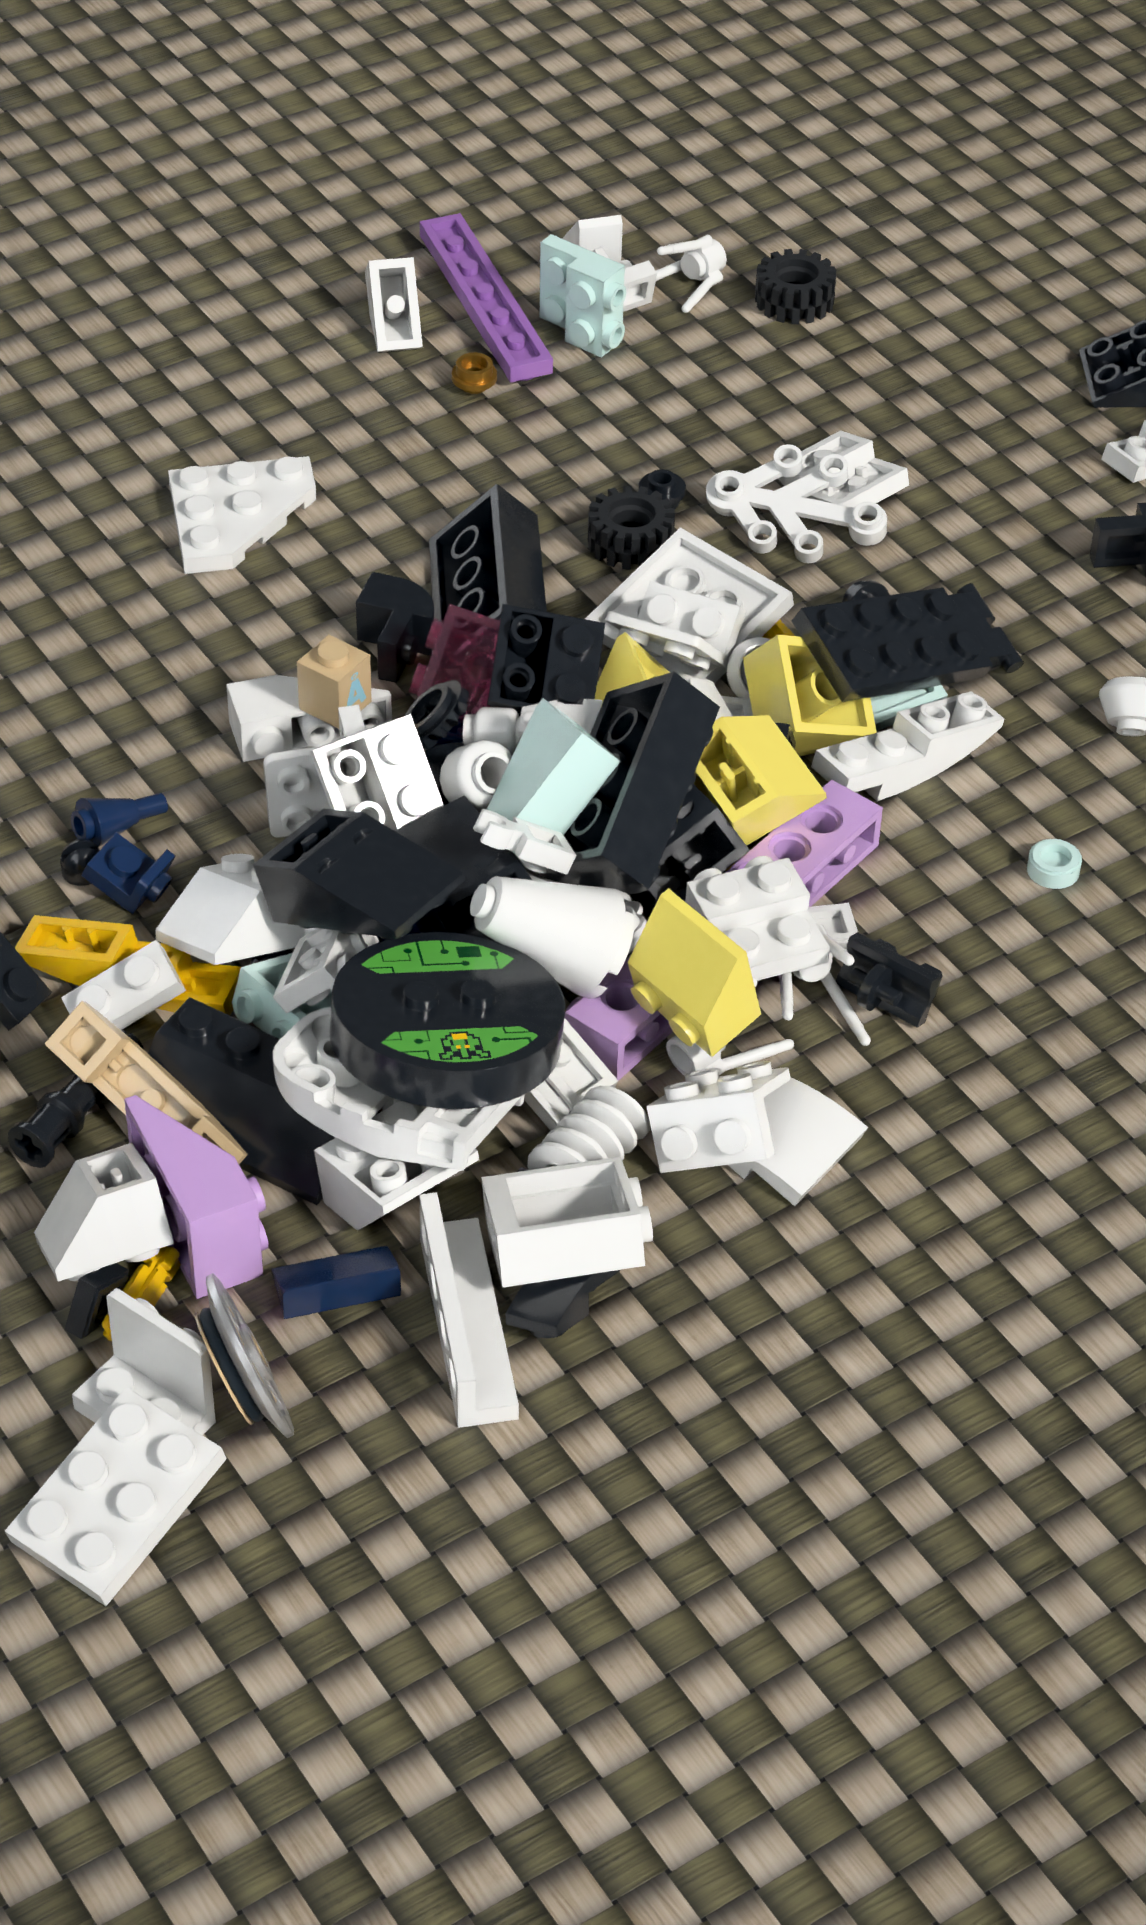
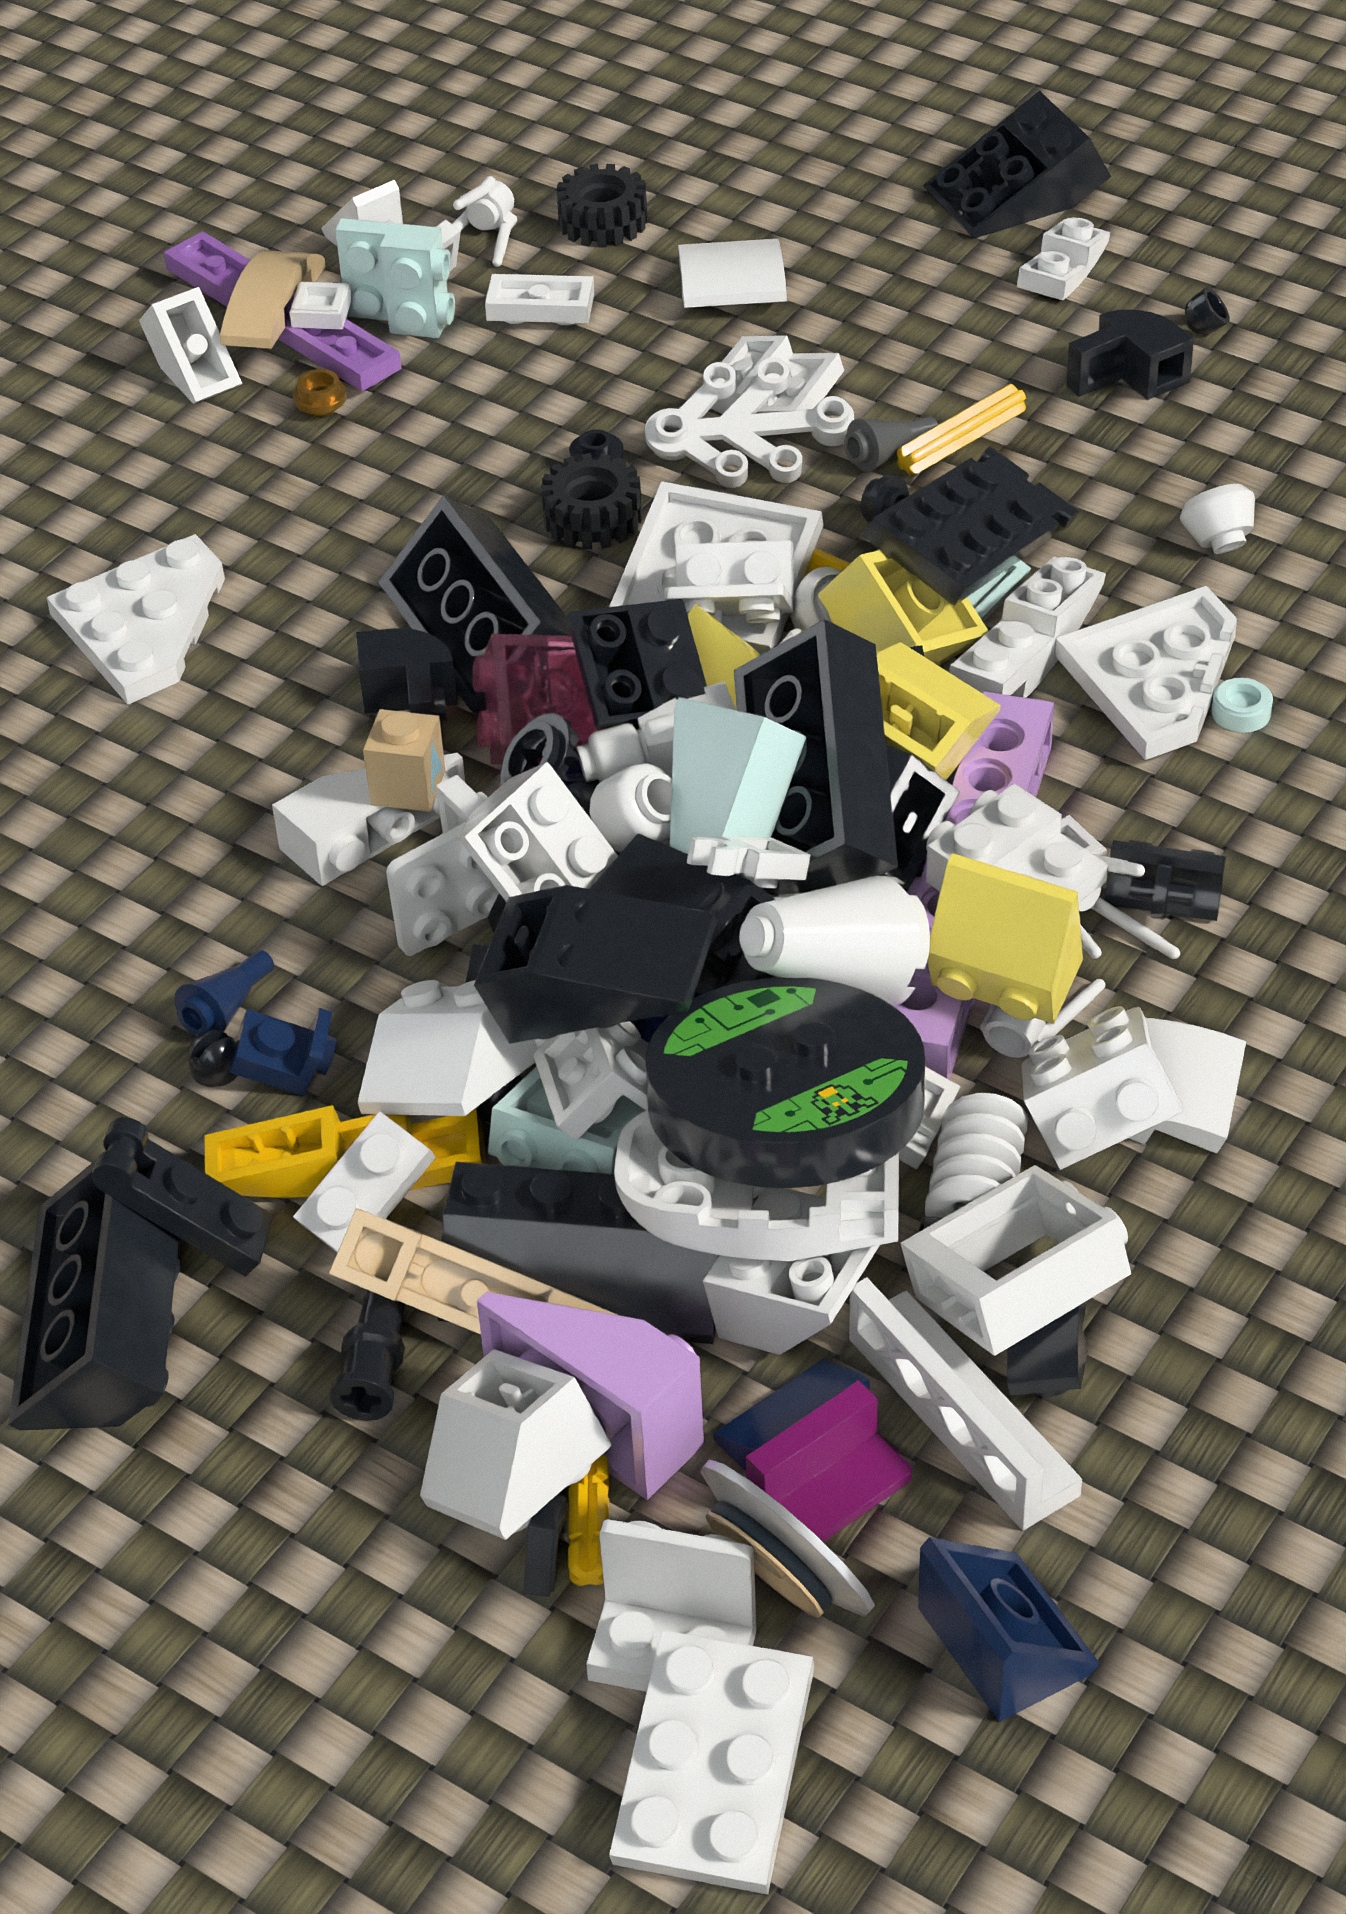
camera: 20 degrees left, 0 degrees up
none -> tan slope [220,250,325,349]
none -> white tile [289,282,352,329]
none -> white plate [485,274,594,325]
none -> white slope [678,239,787,308]
none -> magenta panel [746,1380,912,1542]
none -> dark grey cone [844,416,938,472]
none -> yellow axle [896,384,1026,476]
none -> dark blue slope [918,1537,1100,1722]
none -> white plate [1055,586,1237,760]

